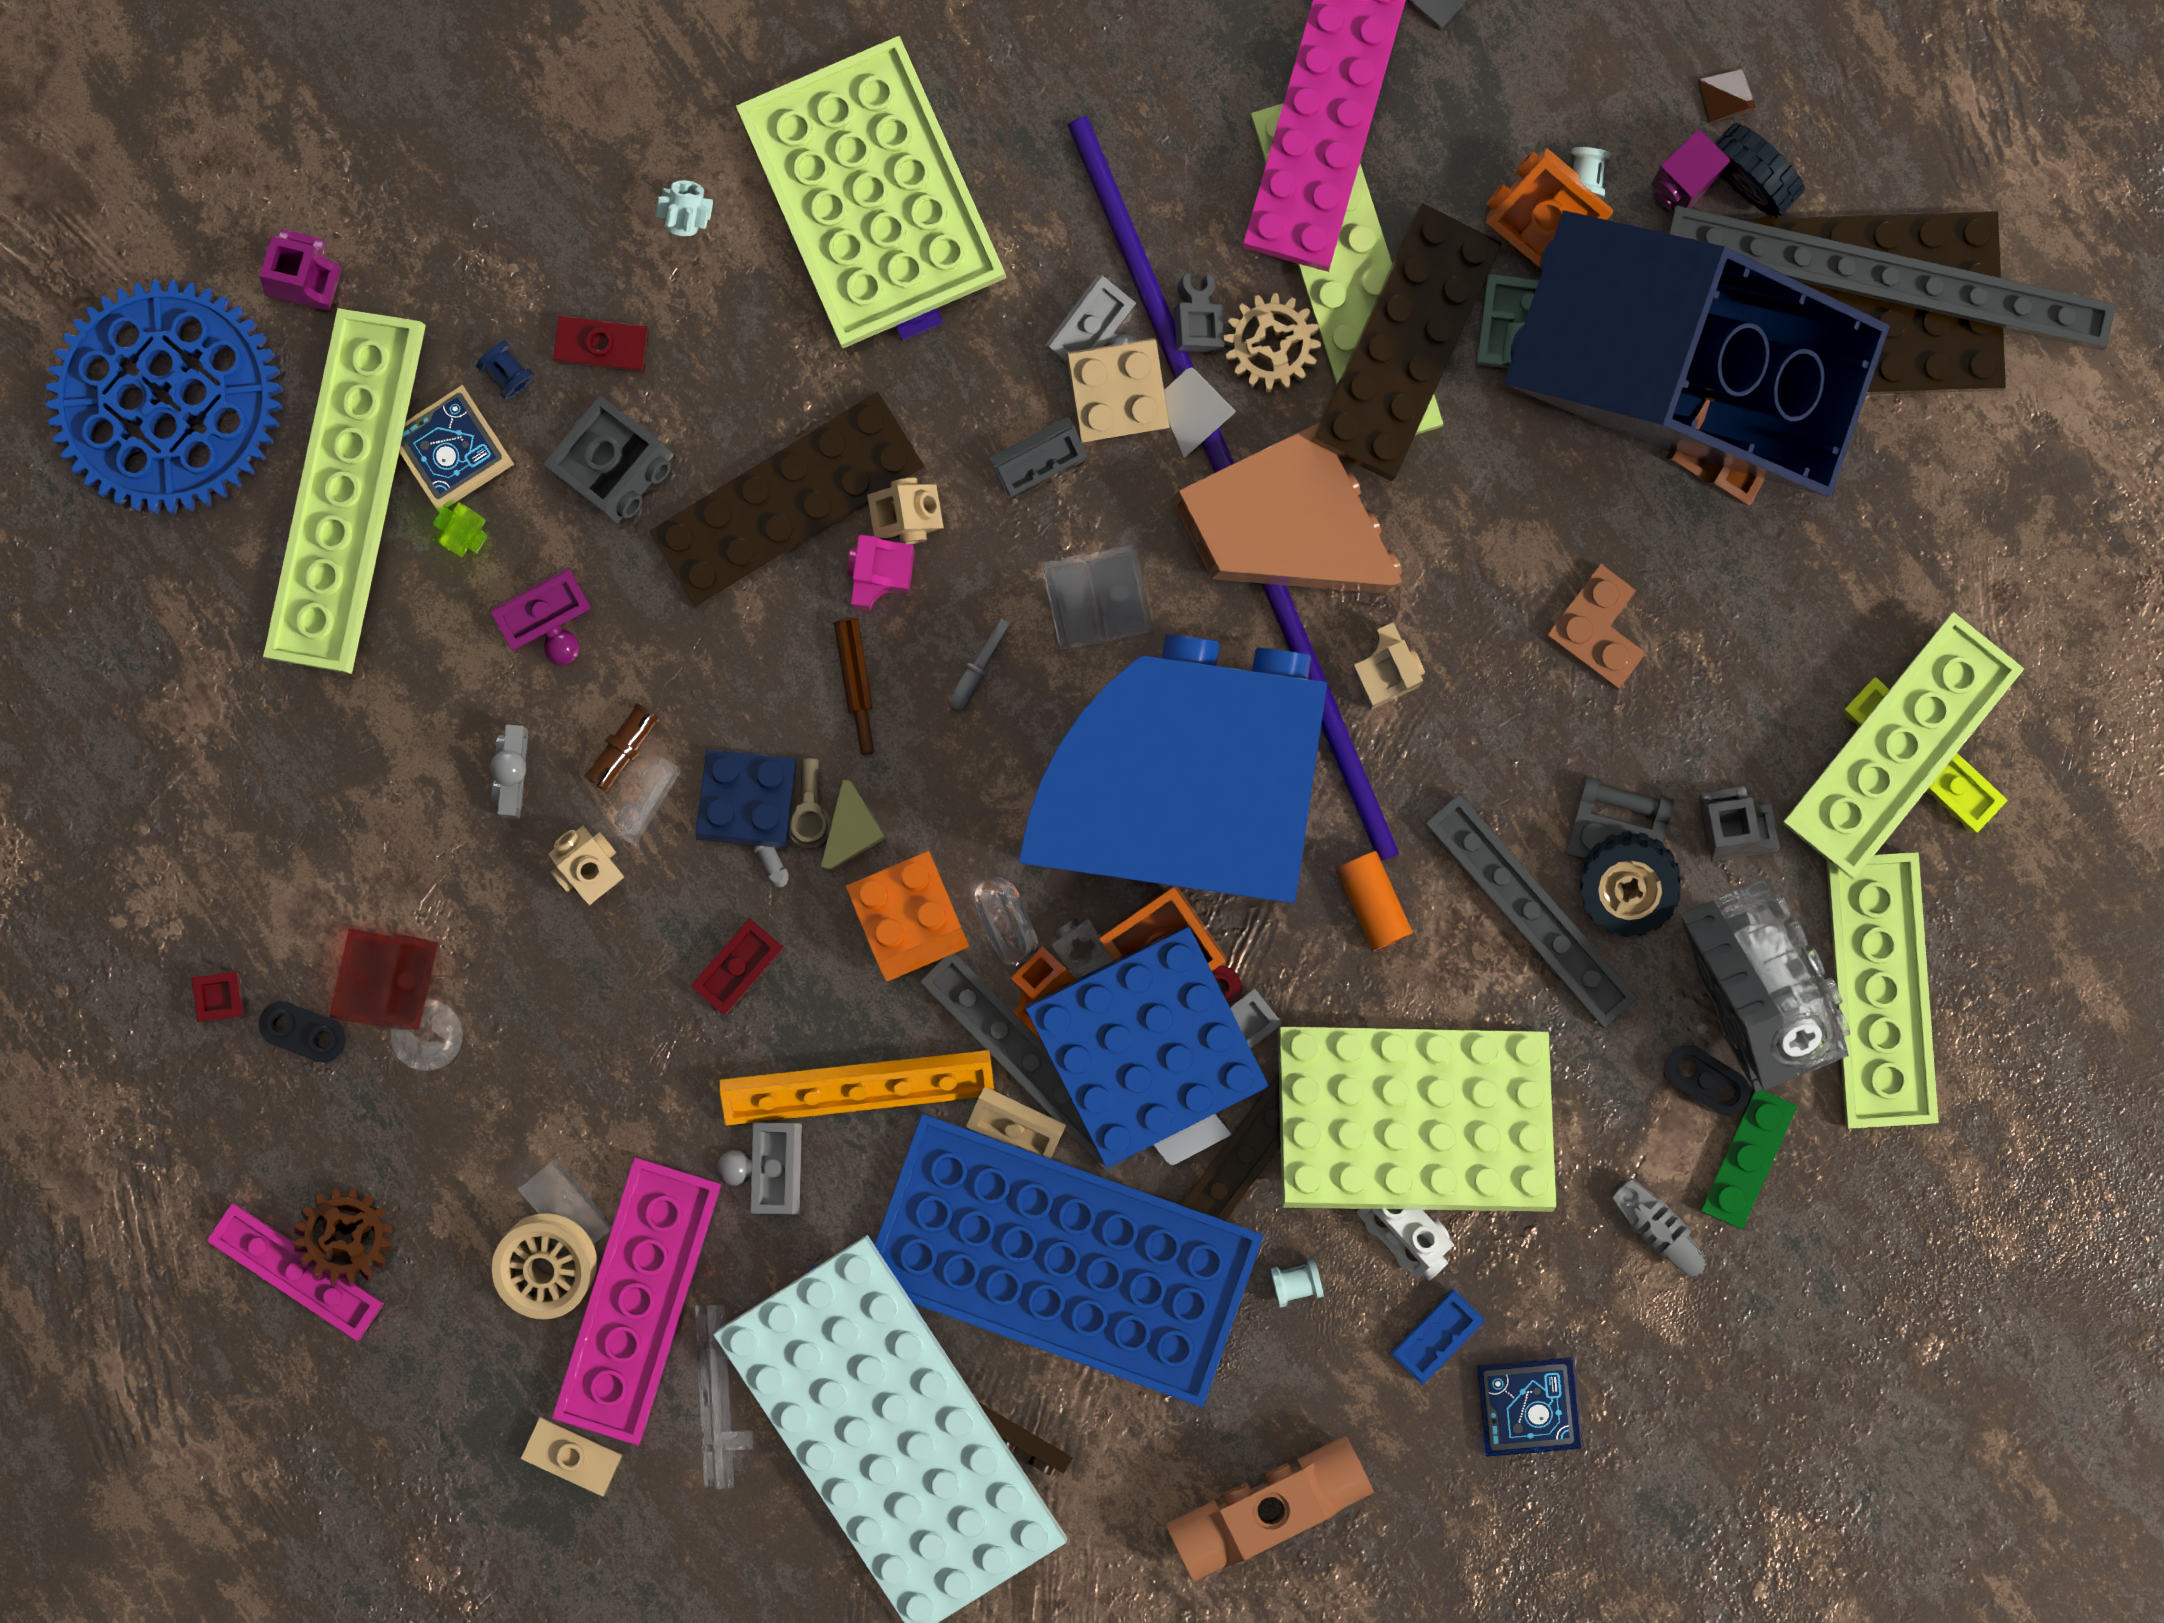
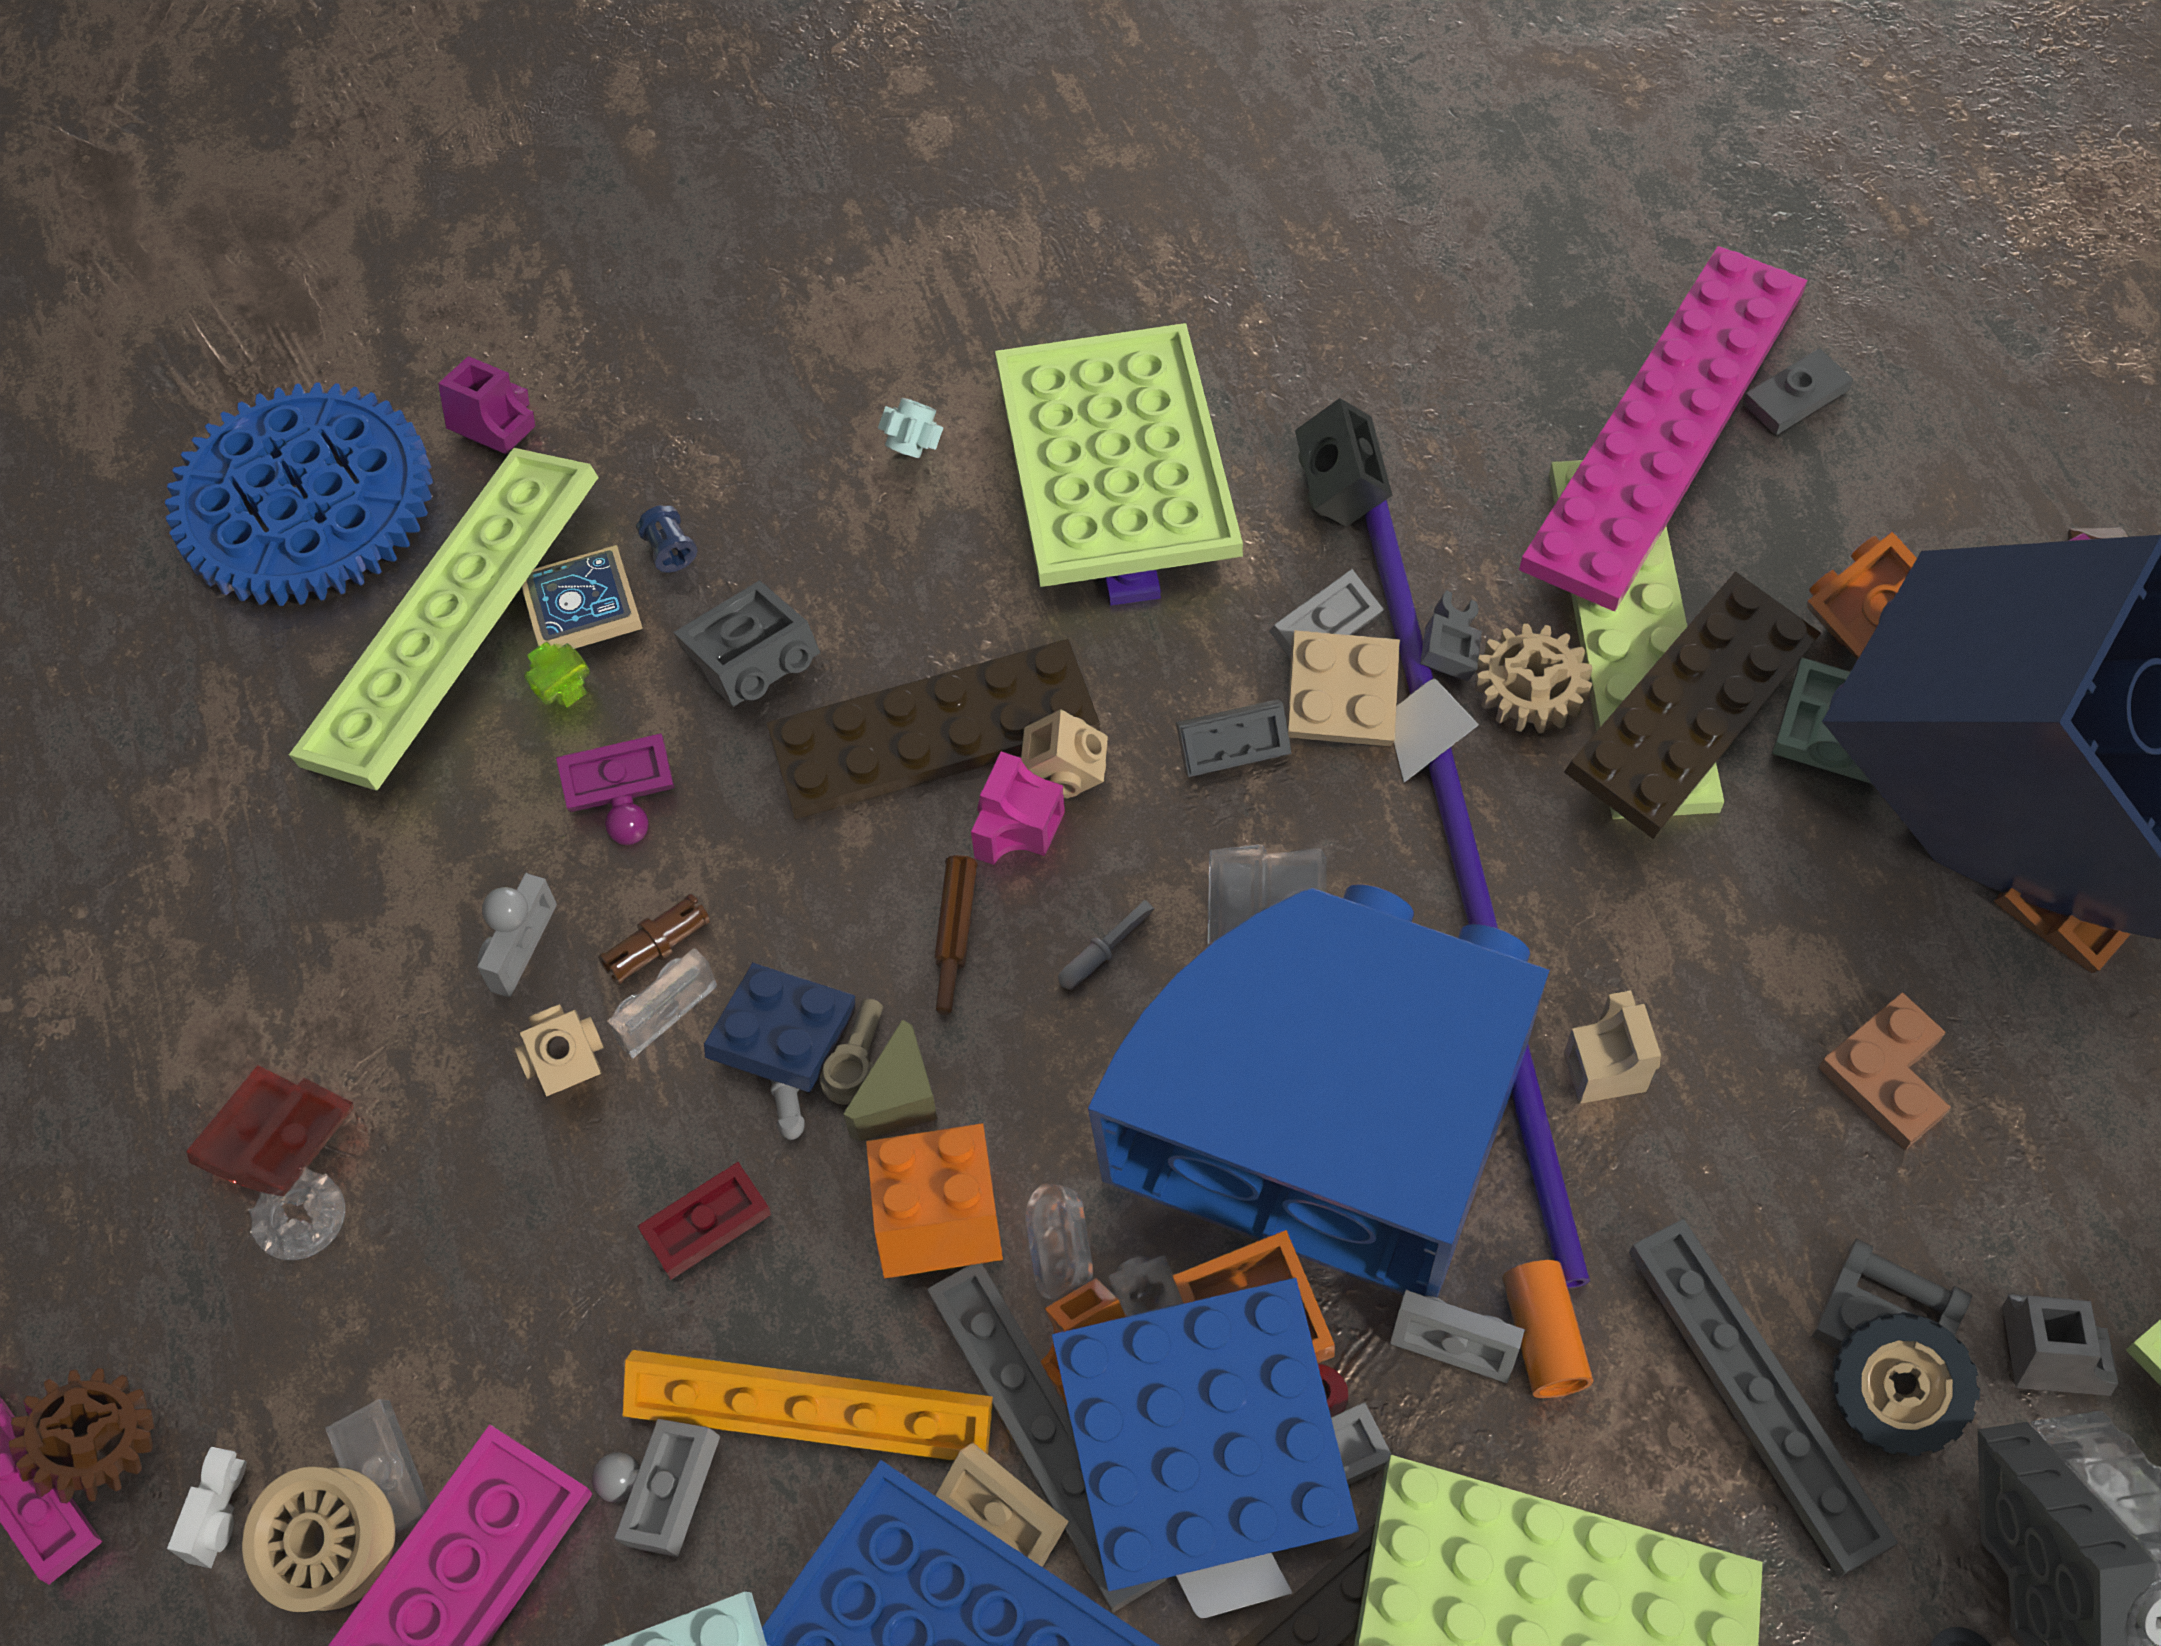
camera: 15 degrees right, 25 degrees down
dark red plate [192,971,245,1022] -> none
black plate [259,1001,348,1063] -> none
dark red plate [553,316,648,373] -> none
nougat slope [1171,422,1403,594] -> none
none -> white plate [167,1447,247,1568]
none -> pearl dark grey brick [1295,398,1393,527]
none -> light grey plate [1390,1290,1525,1383]

